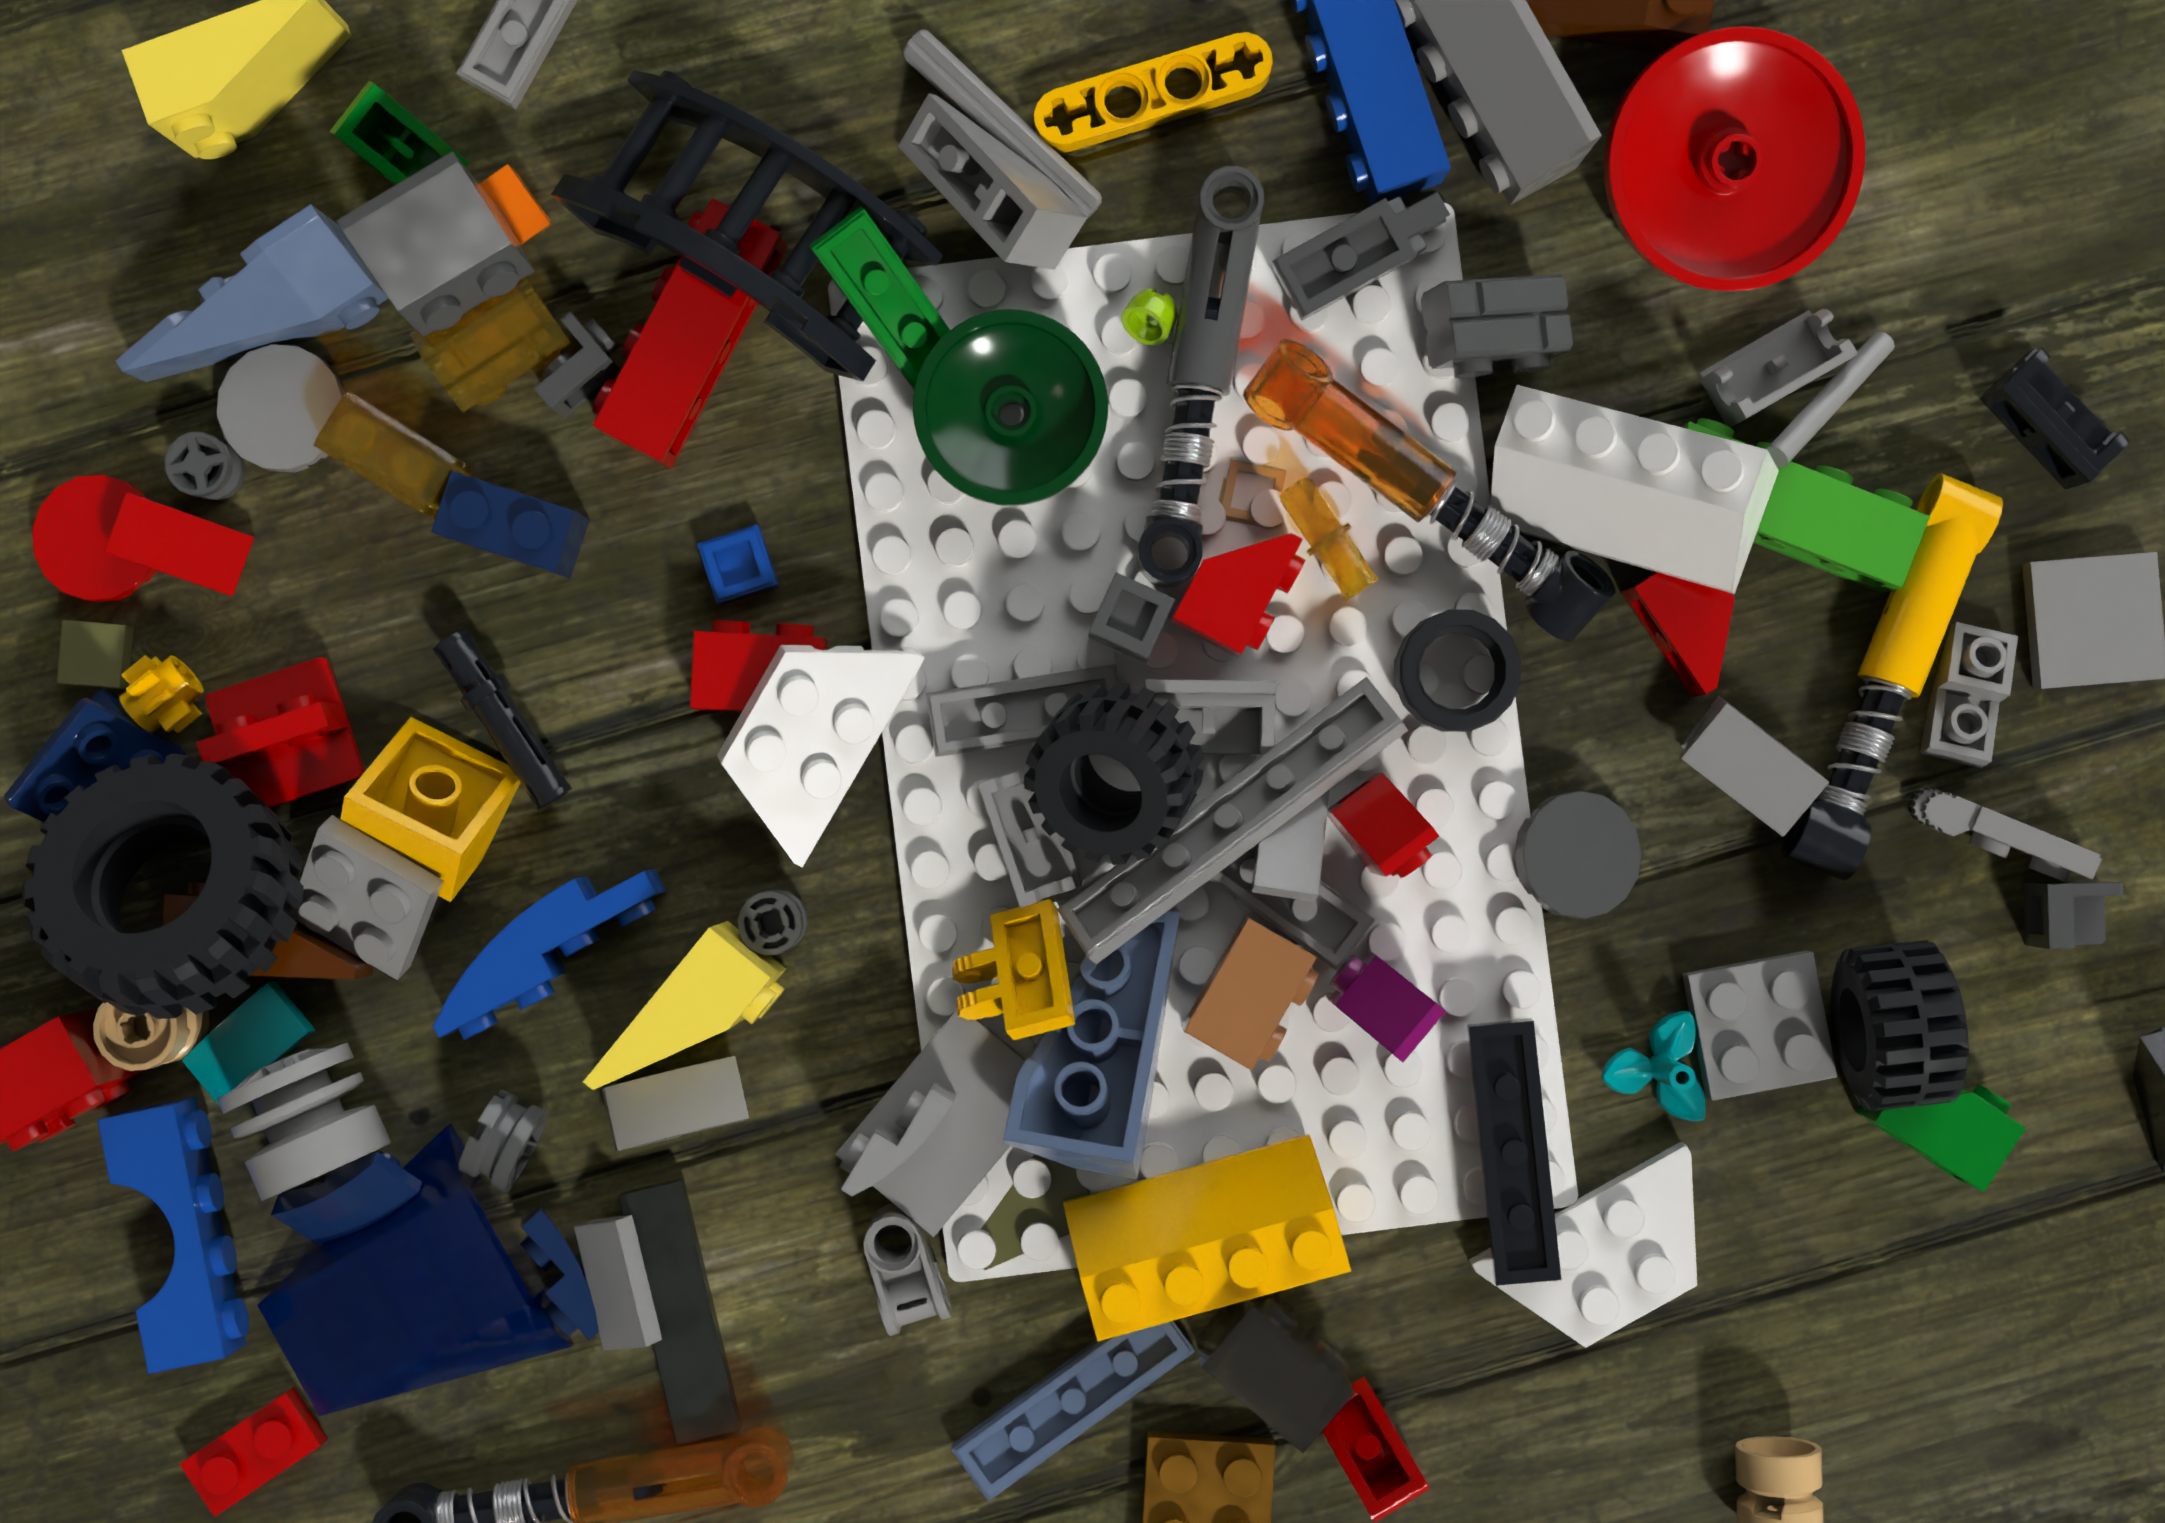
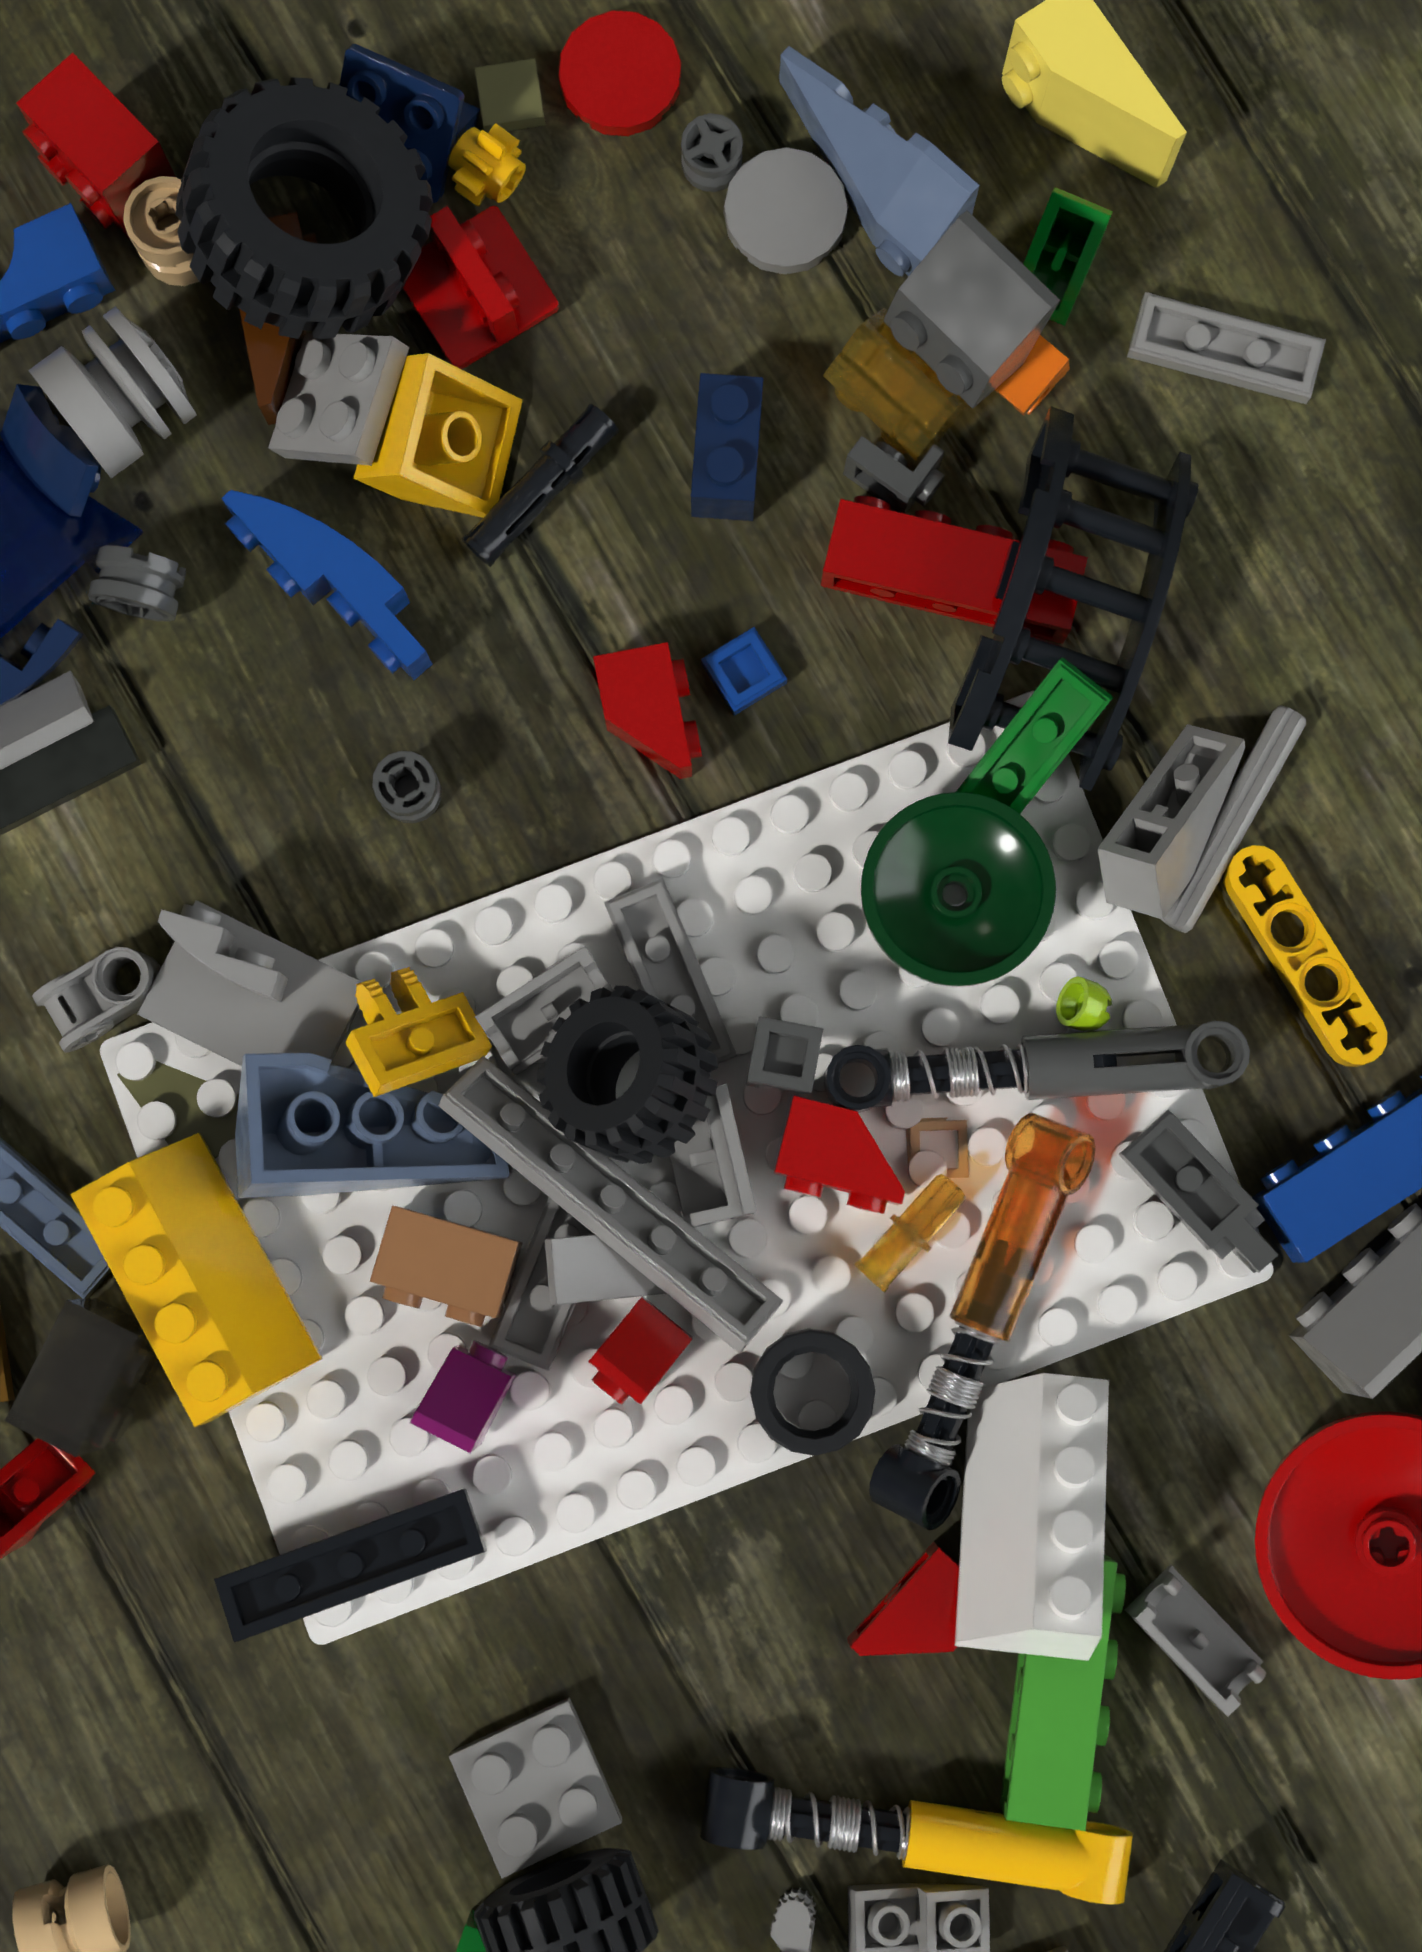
camera: 75 degrees right, 5 degrees down
red tile [104,492,255,597] -> none
teal slope [182,981,316,1107] -> none
clear yellow brick [313,391,474,519] -> none
light yellow slope [583,921,786,1090] -> none
light grey slope [602,1056,749,1152] -> none
white wing [717,645,925,867] -> none
dark grey brick [1421,274,1573,379] -> none
white wing [1468,1142,1697,1348] -> none
dark grey tile [1514,791,1642,919] -> none
teal plant [1601,1011,1706,1121] -> none
light grey hinge [1679,696,1829,837] -> none
light grey bar [1767,332,1895,467] -> none

